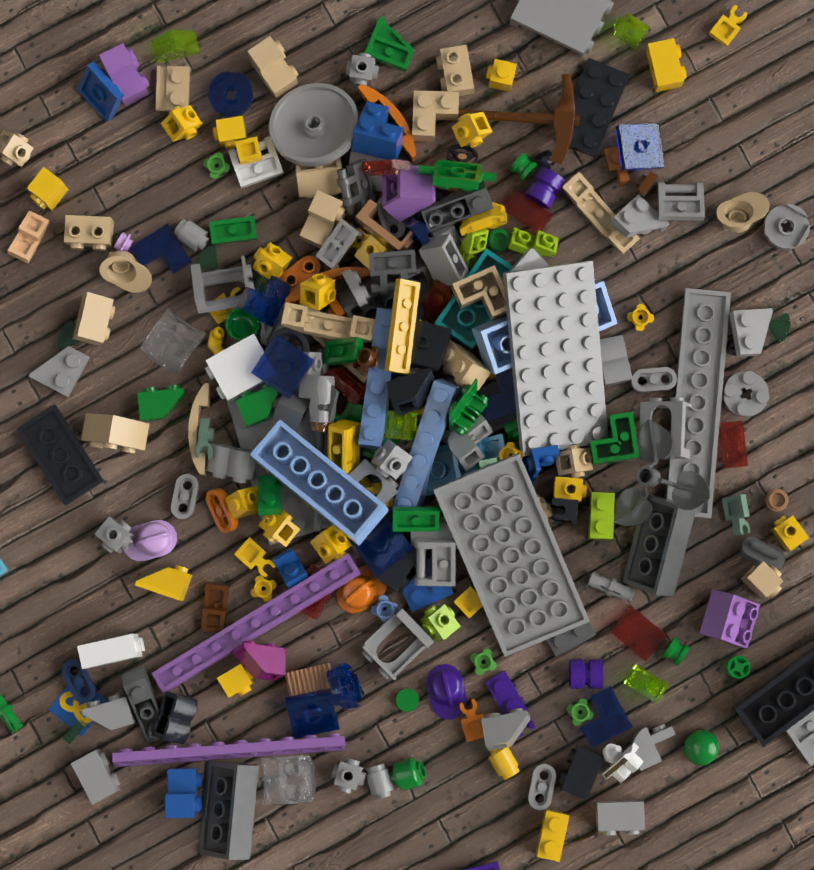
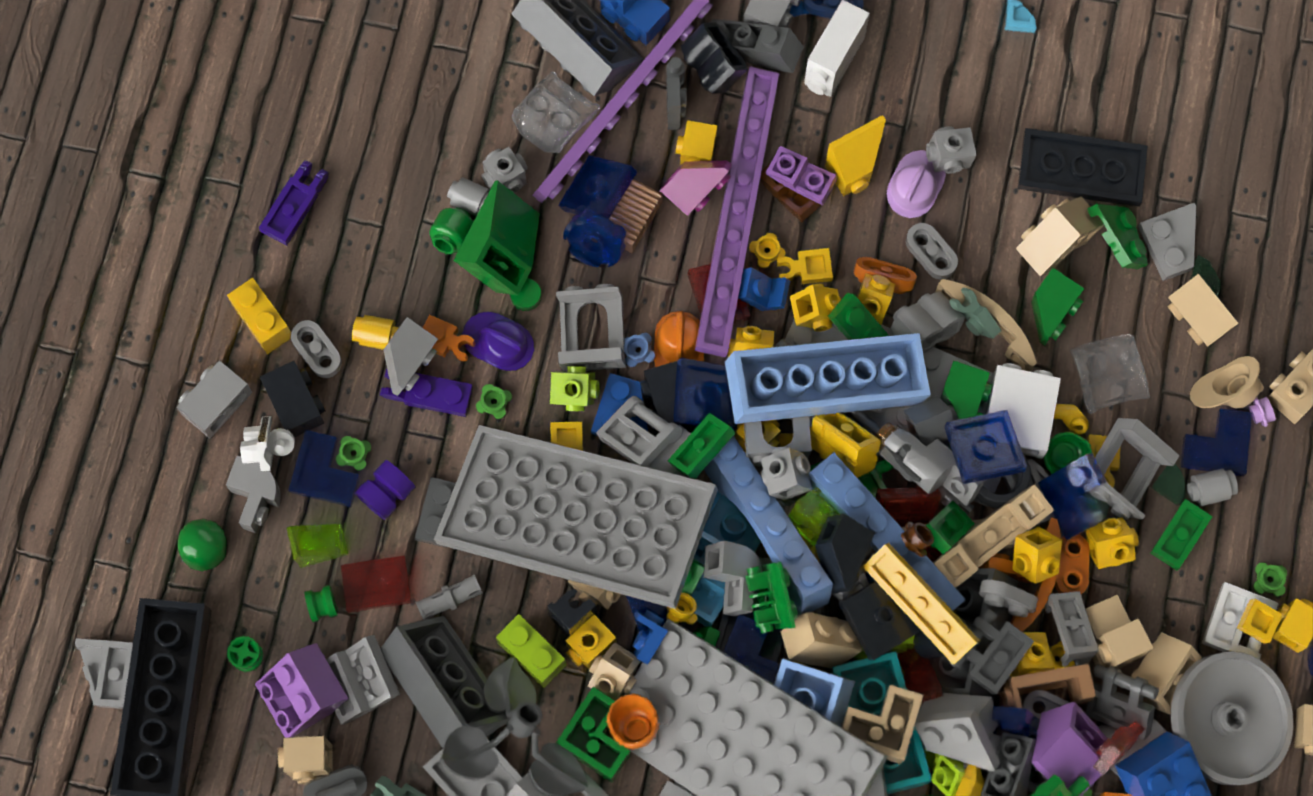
camera: 130 degrees right, 10 degrees down
none -> light grey slope [326,635,400,725]
none -> green slope [453,180,540,295]
none -> orange hair [607,693,660,749]
none -> dark grey plate [666,57,687,130]
none -> medium lavender slope [766,146,837,205]
none -> light grey wing [914,709,1000,771]
none -> green wing [1087,203,1148,269]

